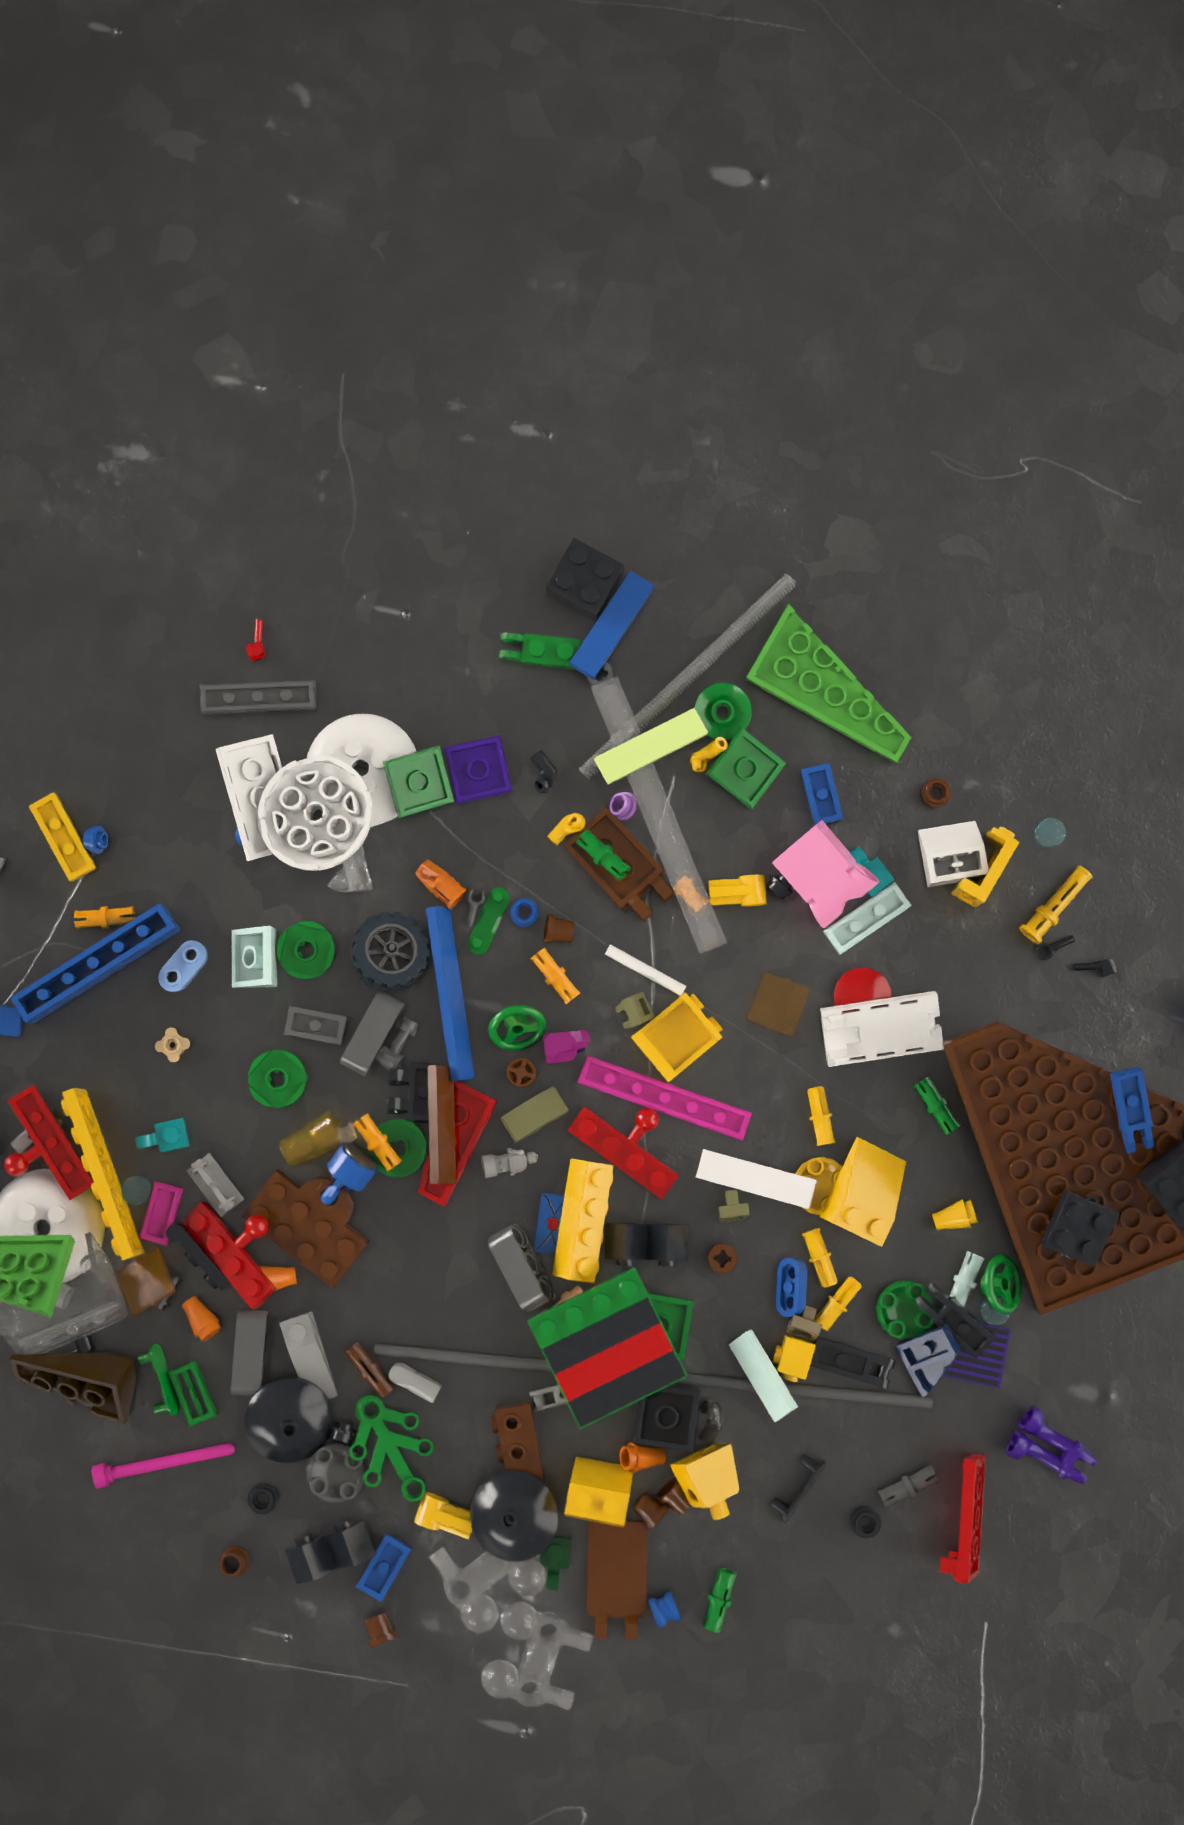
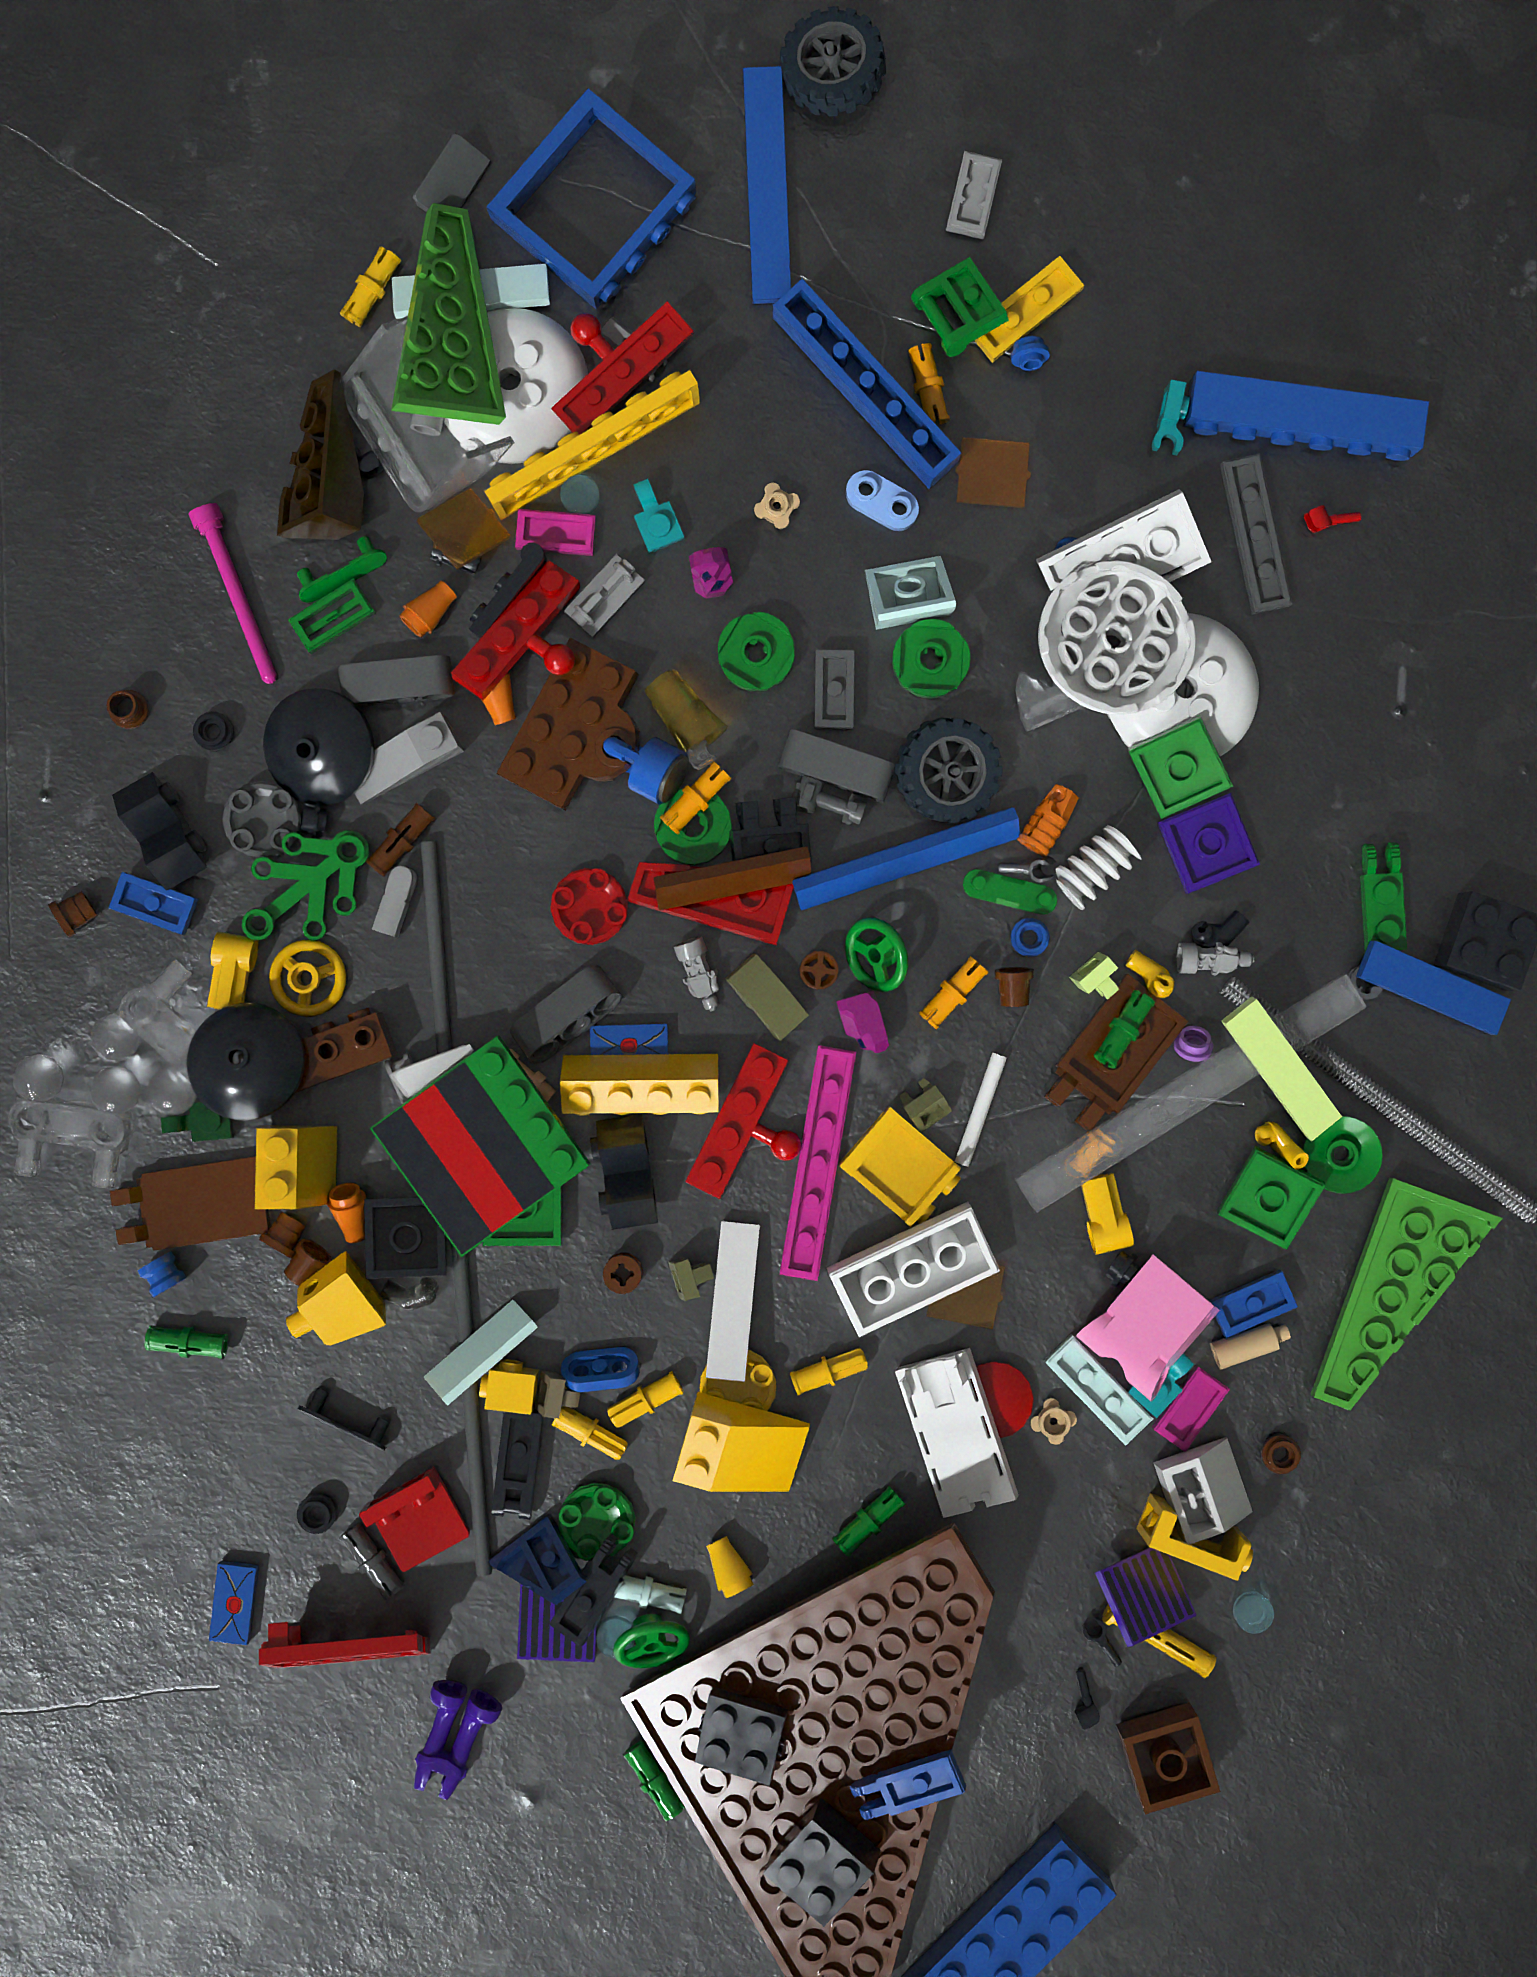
camera: 75 degrees right, 5 degrees up
none -> blue tile [209,1561,259,1645]
none -> yellow piece [269,939,346,1017]
none -> red bracket [359,1467,470,1572]
none -> white slope [390,1044,474,1099]
none -> red dish [551,868,628,945]
none -> green pin [623,1740,685,1821]
none -> magenta rock [689,547,733,599]
none -> white brick [826,1201,1000,1337]
none -> green plate [911,257,1009,357]
none -> clear orange piece [955,437,1031,508]
none -> tan plate [1030,1398,1077,1445]
none -> white piece [1056,825,1141,910]
none -> yellowish green tile [1069,952,1119,999]
none -> tile [1095,1547,1197,1647]
none -> reddish brown brick [1116,1702,1221,1814]
none -> teal plate [1152,379,1190,456]
none -> dark pink tile [1152,1365,1230,1452]
none -> light grey piece [1177,942,1254,976]
none -> blue brick [1184,371,1429,461]
none -> tan cylinder [1210,1323,1291,1370]

